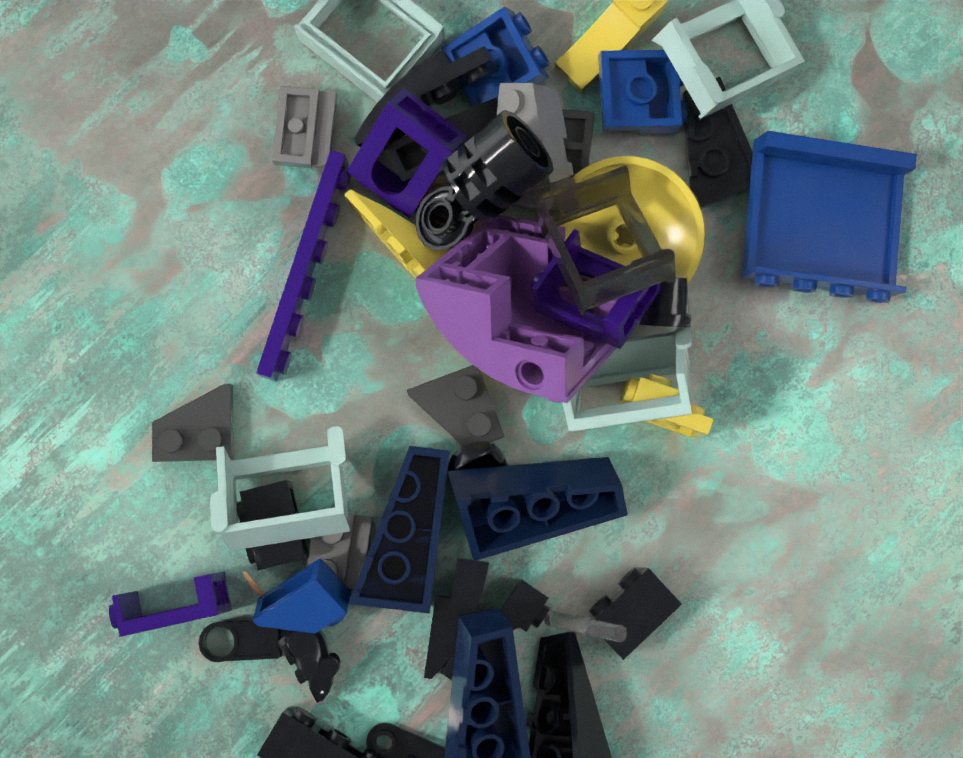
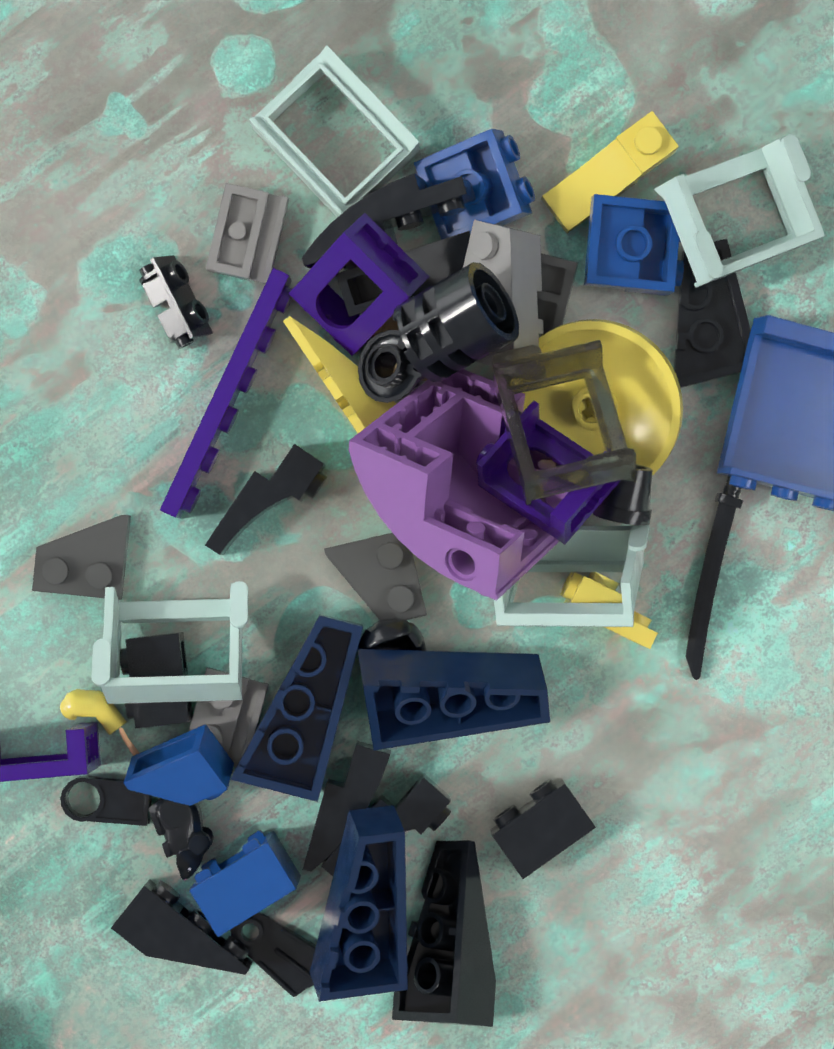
camera: 10 degrees right, 5 degrees up
clear piece [544,611,627,642] -> none
none -> light yellow arm [60,689,127,735]
none -> black hinge [139,255,213,349]
none -> blue container [189,830,301,937]
none -> black slope [205,444,327,555]
none -> black sword [685,476,743,680]

